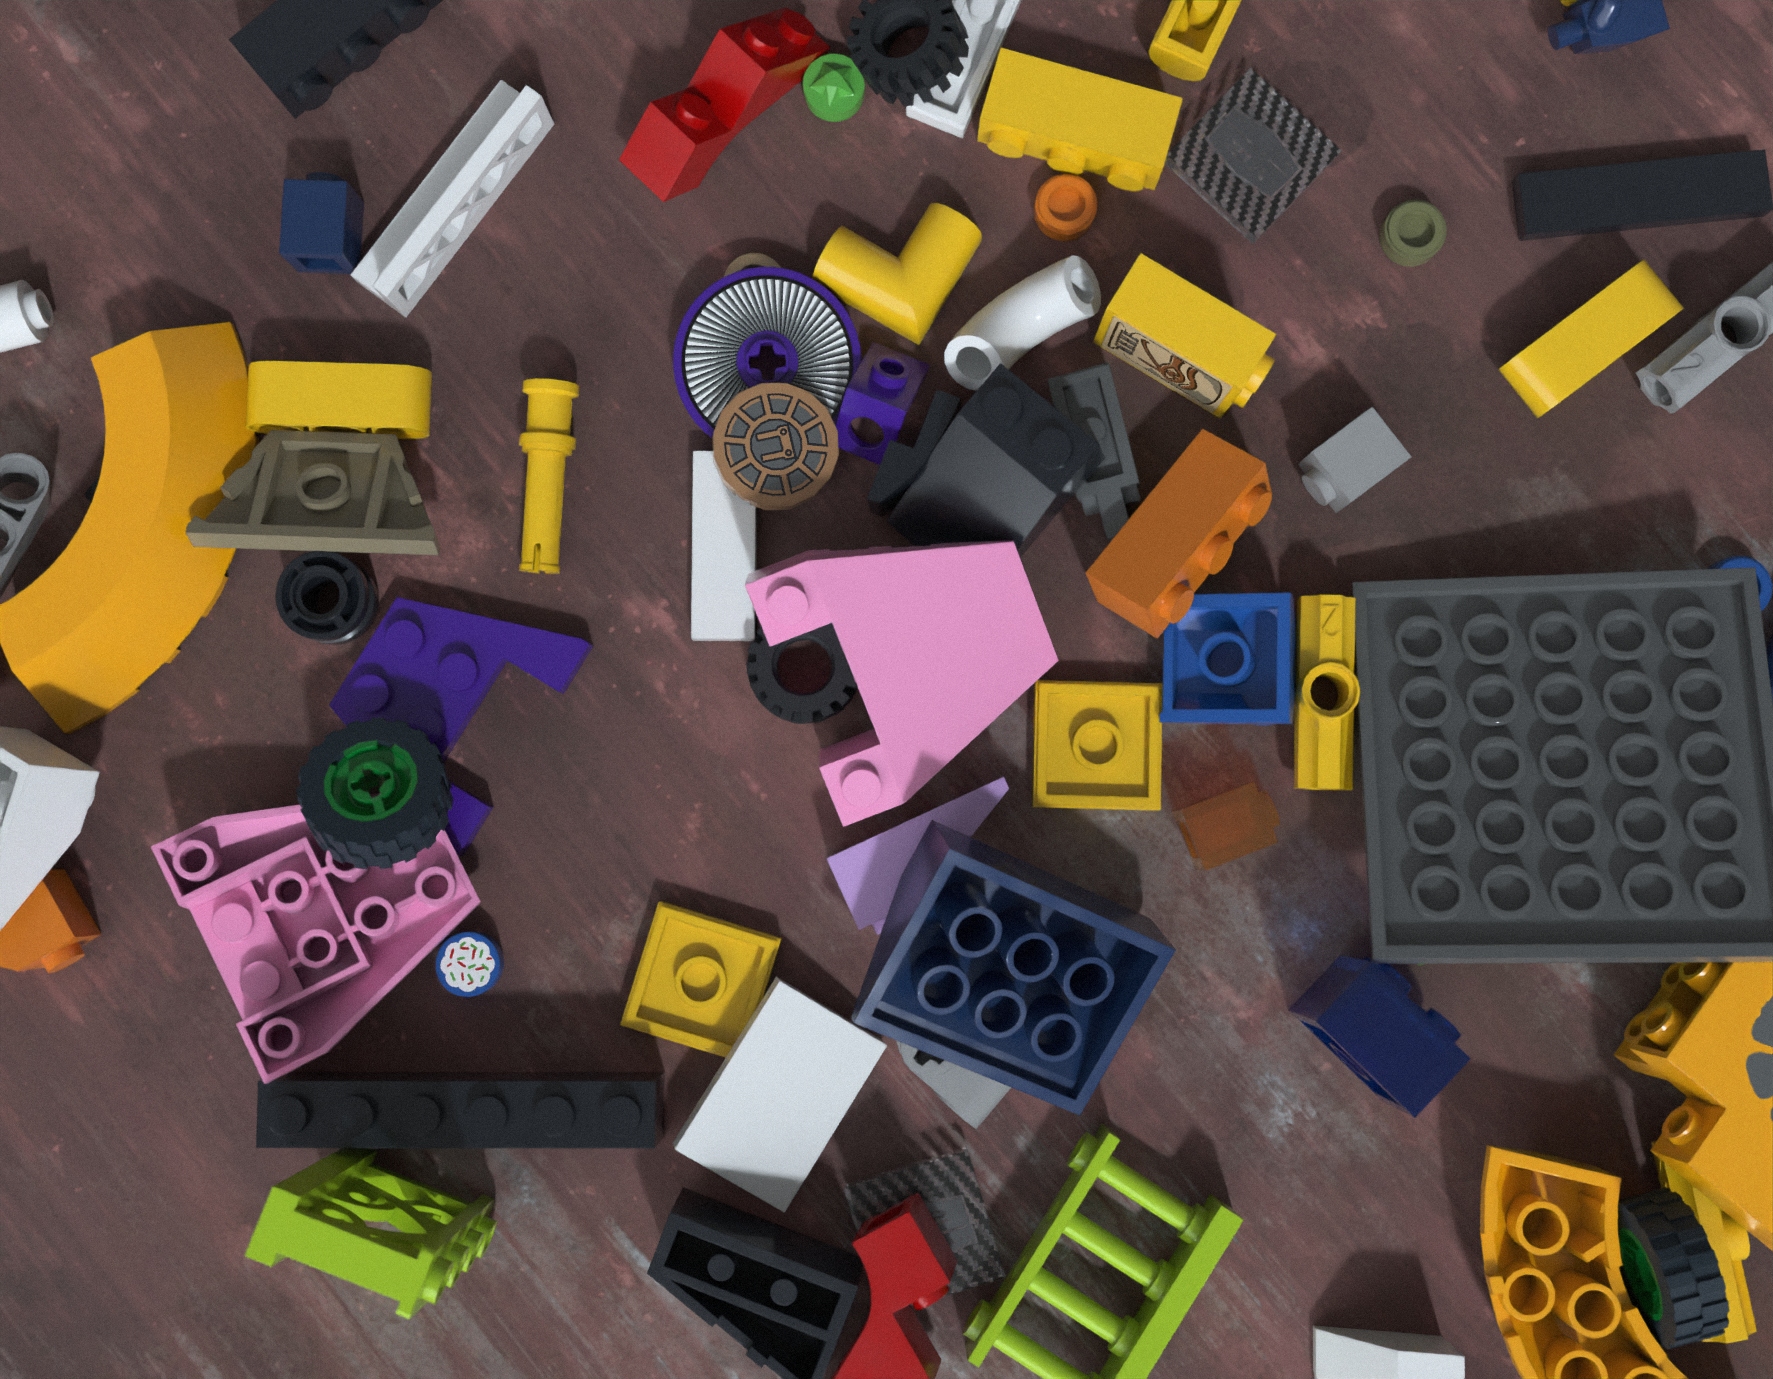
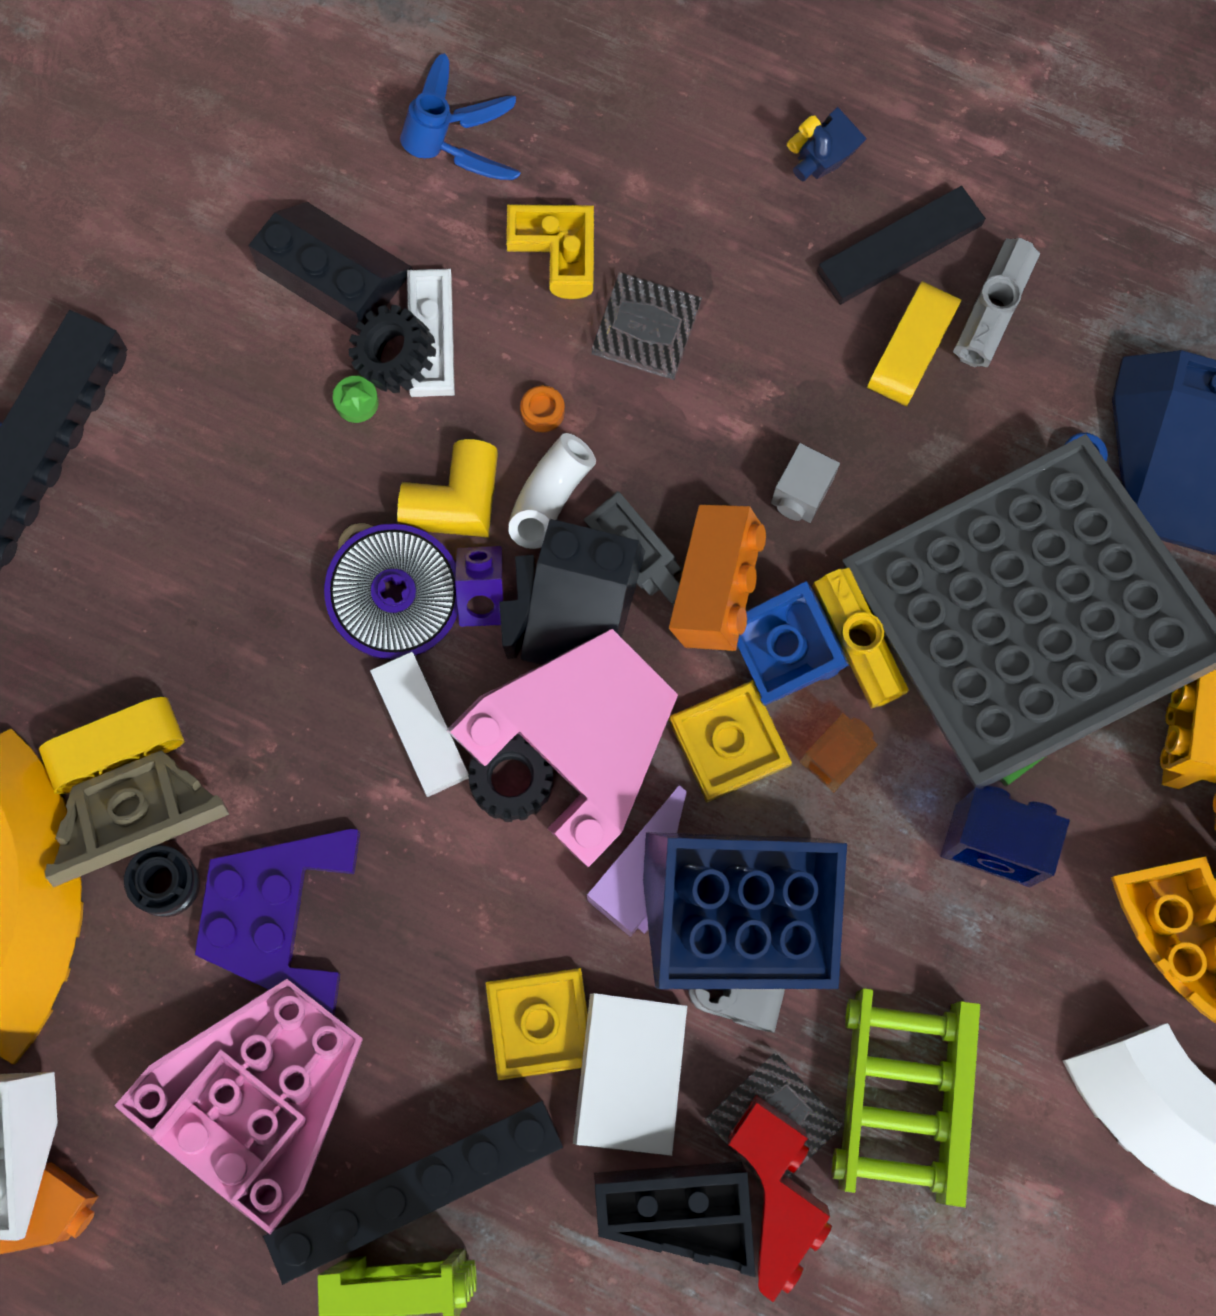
camera: 30 degrees left, 10 degrees down
dark blue brick [279,172,364,274] -> none
black wheel [296,718,453,870] -> none
white fence [351,80,554,317] -> none
tile [435,931,504,997] -> none
yellow pin [519,378,579,574] -> none
red arch [619,7,831,202] -> none
tile [712,383,839,510] -> none
yellow brick [977,47,1183,191] -> none
yellow brick [1093,253,1276,419] -> none
olive tile [1379,200,1447,267] -> none

